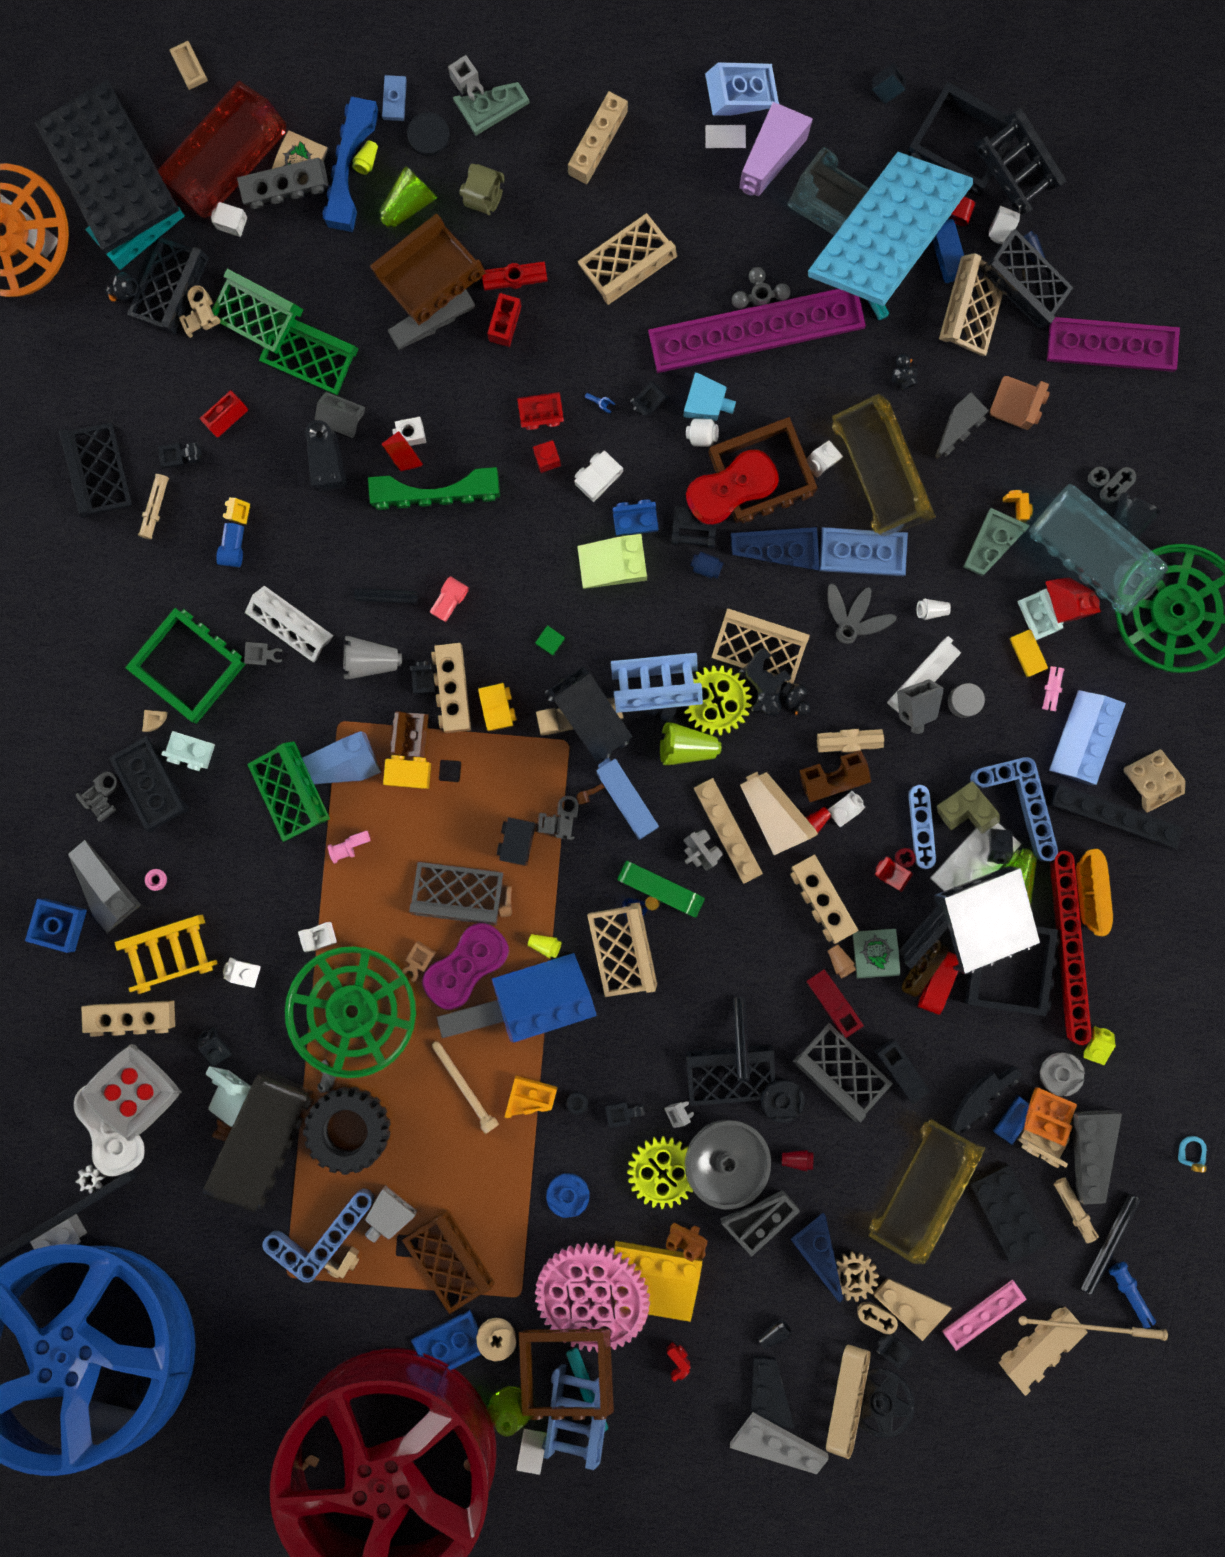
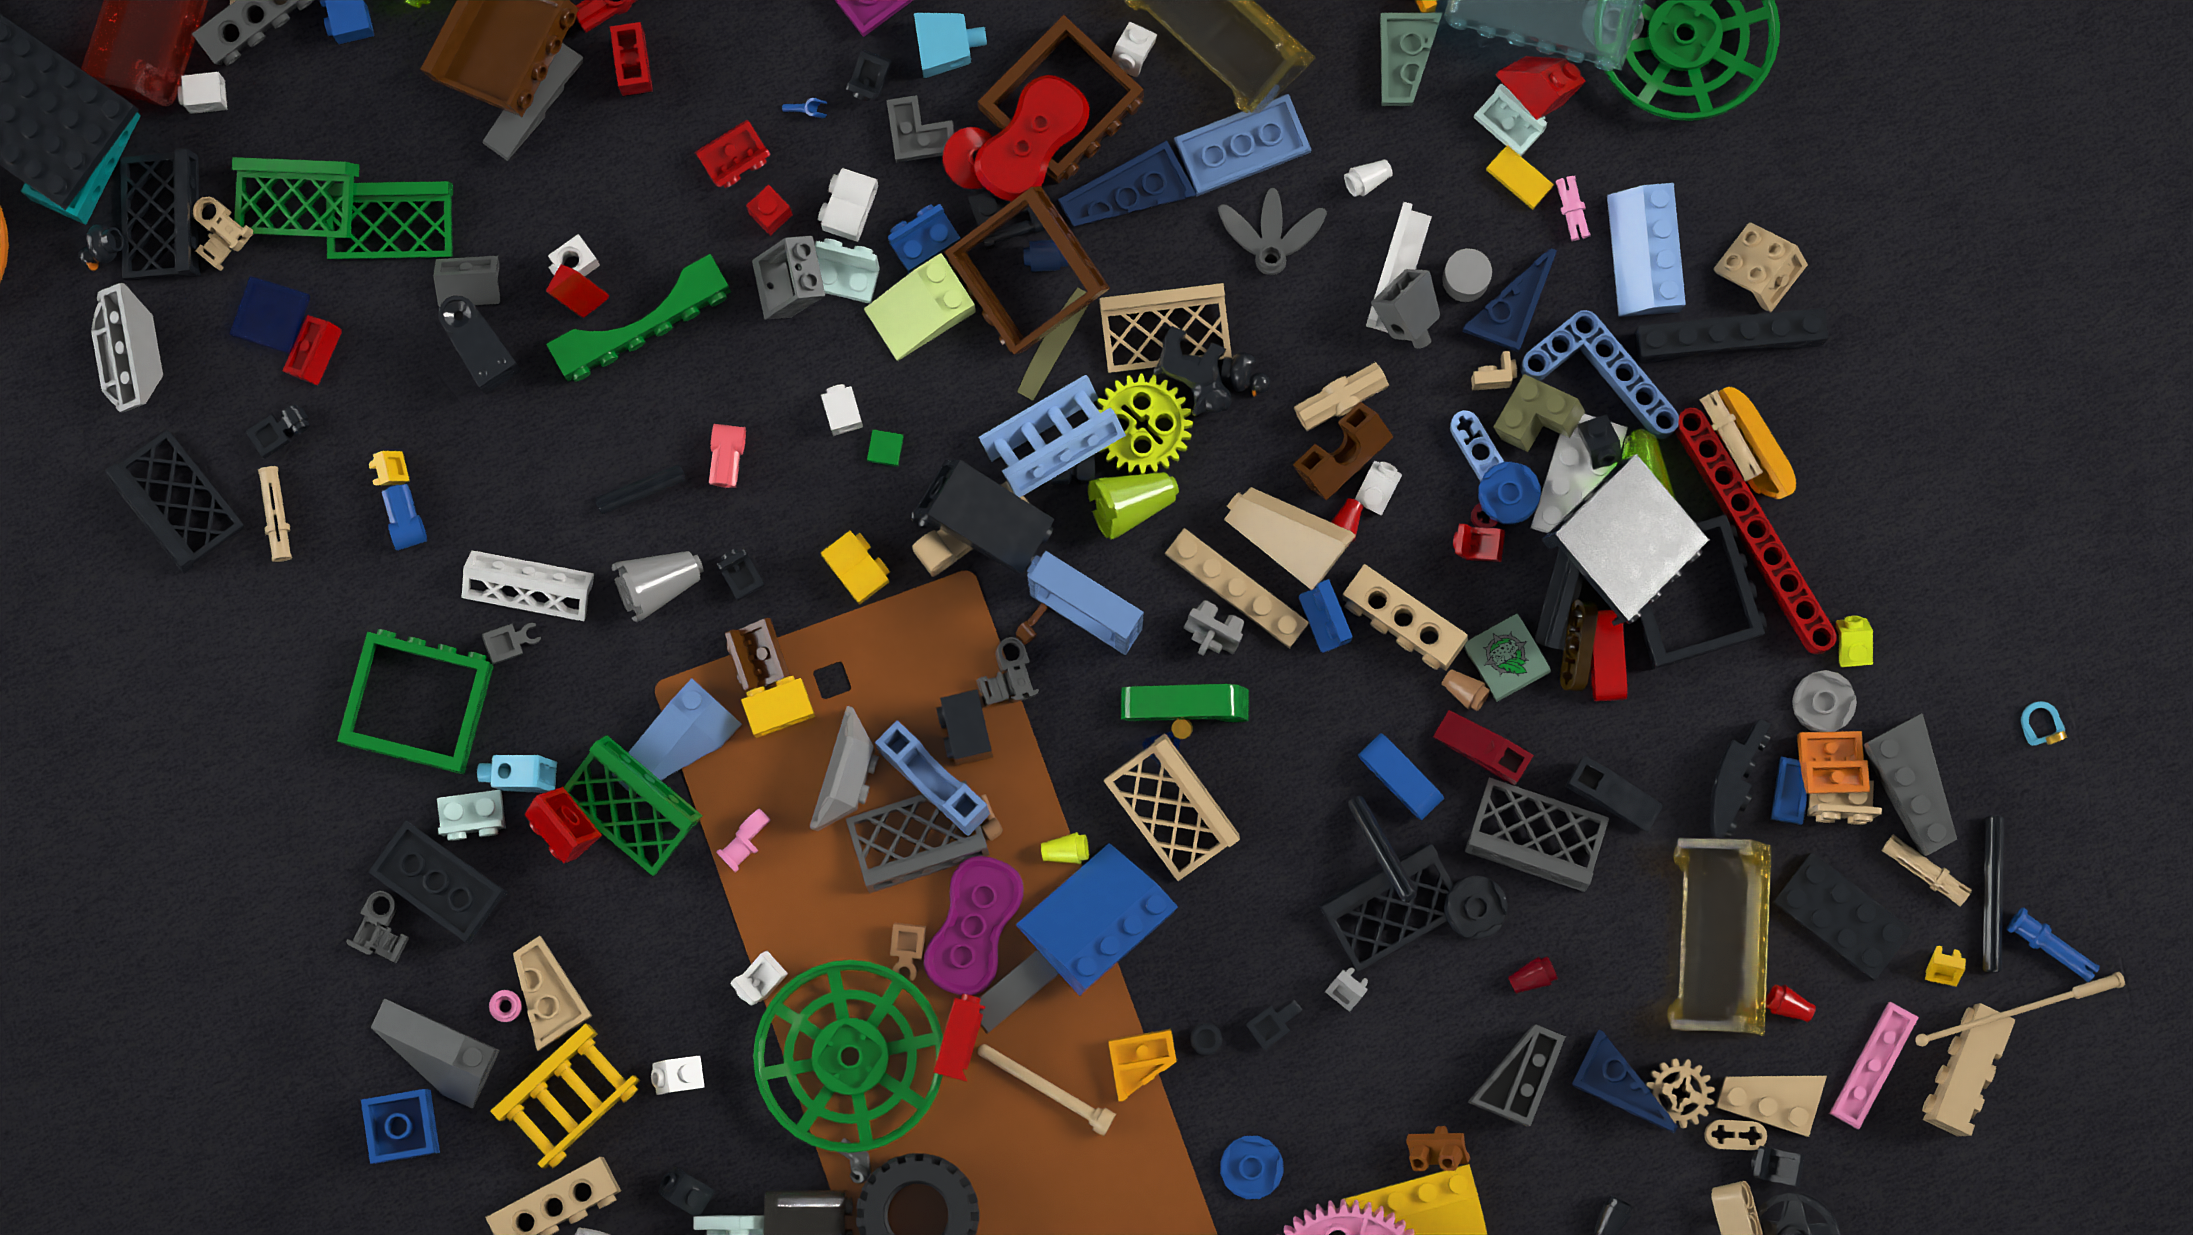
camera: 30 degrees left, 5 degrees down
tan tile [142,710,168,732] -> none
tan brick [432,643,471,733] -> none
neon yellow gear [627,1136,693,1209] -> none
dark grey dish [685,1120,771,1209] -> none
white head [686,419,718,447] -> none
none -> light grey wedge [91,283,163,412]
none -> clear blue tile [230,276,311,354]
none -> medium azure torso [477,755,557,793]
none -> tan wing [513,936,592,1051]
none -> red slope [524,787,602,863]
none -> dark grey window [752,236,825,320]
none -> light grey wedge [810,706,879,831]
none -> light aqua bracket [815,239,880,304]
none -> white brick [821,384,863,436]
none -> medium blue arch [875,721,990,836]
none -> dark grey plate [887,95,954,163]
none -> red window [933,994,986,1082]
none -> red dish [943,127,993,189]
none -> reddish brown window [945,186,1110,354]
none -> olive sticker [1018,288,1088,400]
none -> blue bracket [1299,579,1353,653]
none -> blue beam [1358,733,1444,820]
none -> dark blue wing [1462,248,1557,352]
none -> tan bracket [1471,351,1517,390]
none -> blue tile [1478,462,1541,524]
none -> tan pin [1700,390,1763,482]
none -> red cone [1765,984,1816,1022]
none -> yellow tile [1925,946,1966,987]

